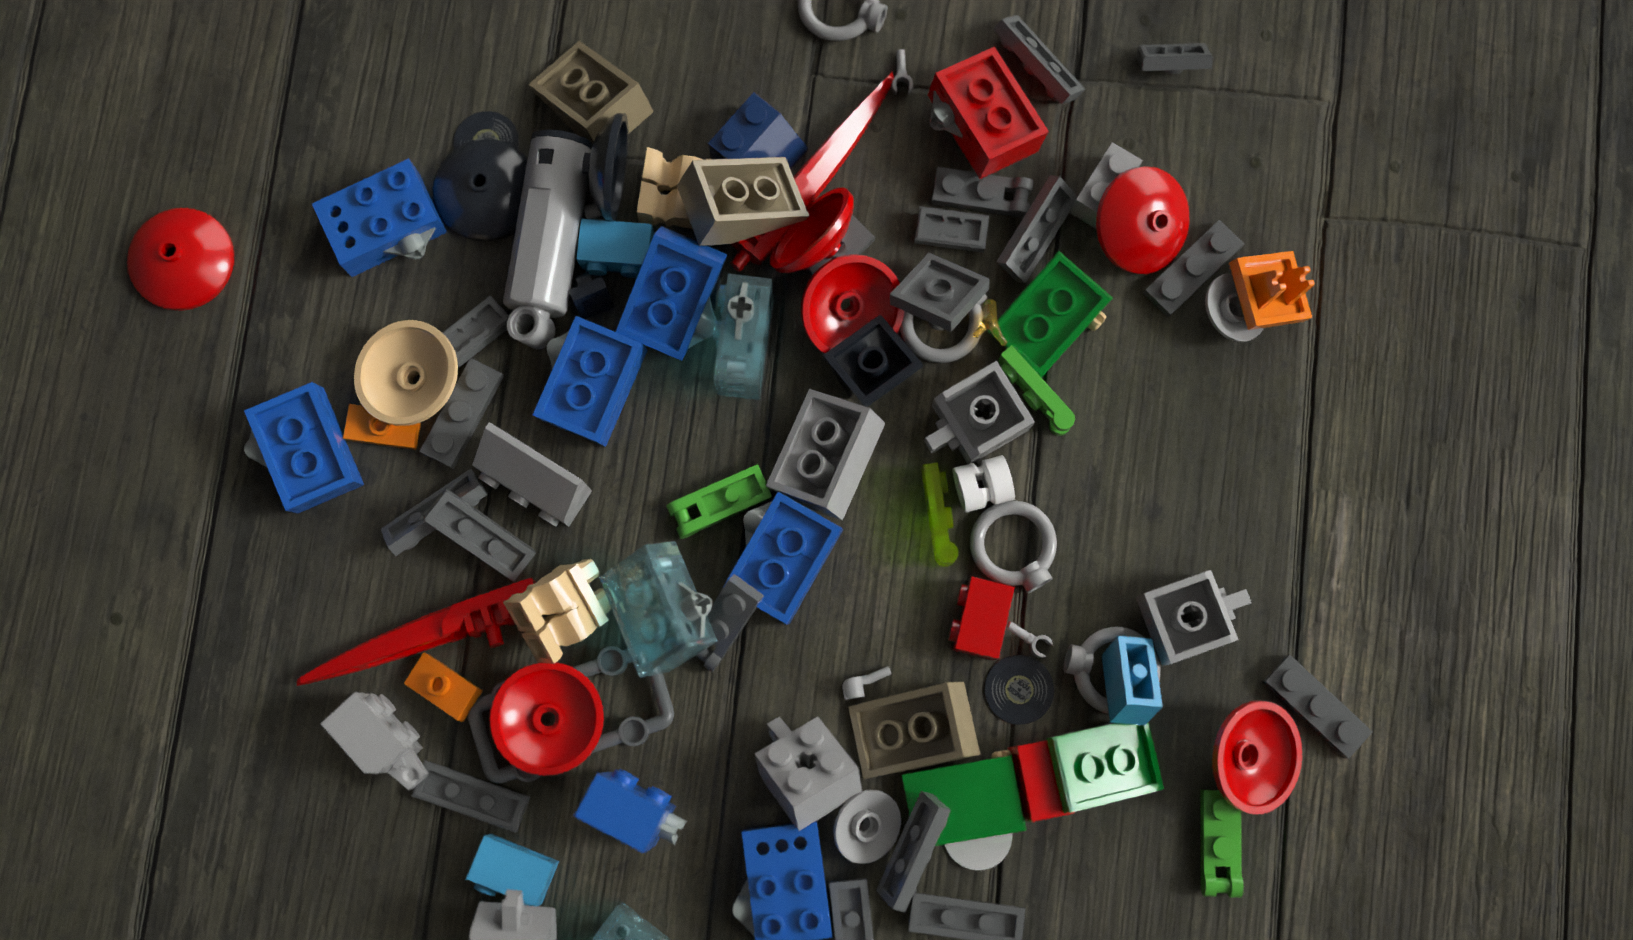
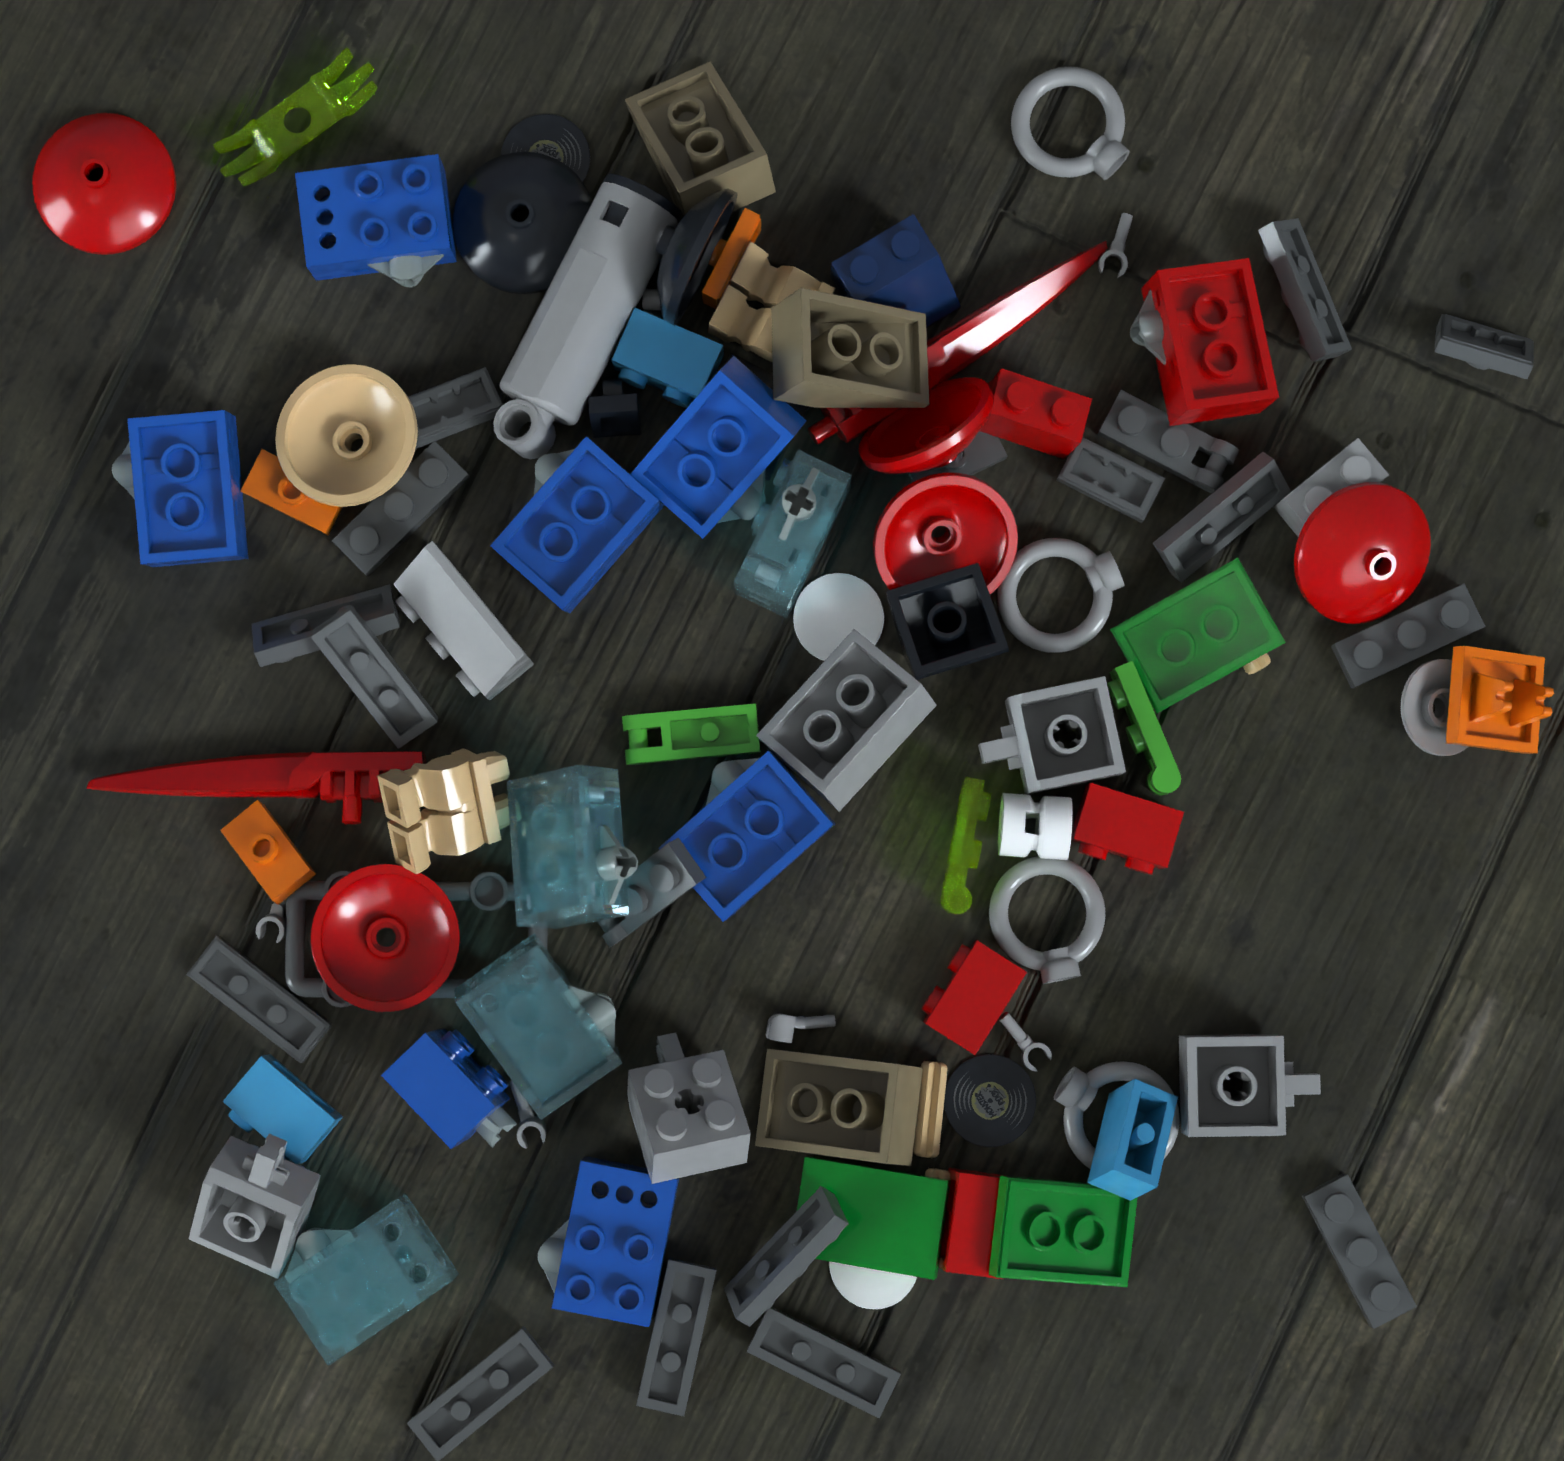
camera: 20 degrees right, 5 degrees up
light grey hinge [321,692,429,790] -> none
light grey dish [834,790,901,864] -> none
dark grey tile [890,253,990,332] -> none
clear yellow bar [973,299,1008,346] -> none
bright green plate [1200,790,1244,898] -> none
red dish [1212,701,1302,814] -> none
none -> clear neon green piece [213,47,378,186]
none -> light grey hand [256,899,287,943]
none -> clear light blue piece [454,933,622,1120]
none -> light grey hand [509,1078,547,1149]
none -> orange plate [702,208,761,309]
none -> white sticker [793,573,884,661]
none -> tan axle [913,1061,948,1158]
none -> red brick [980,368,1092,459]
none -> red brick [1071,783,1184,875]

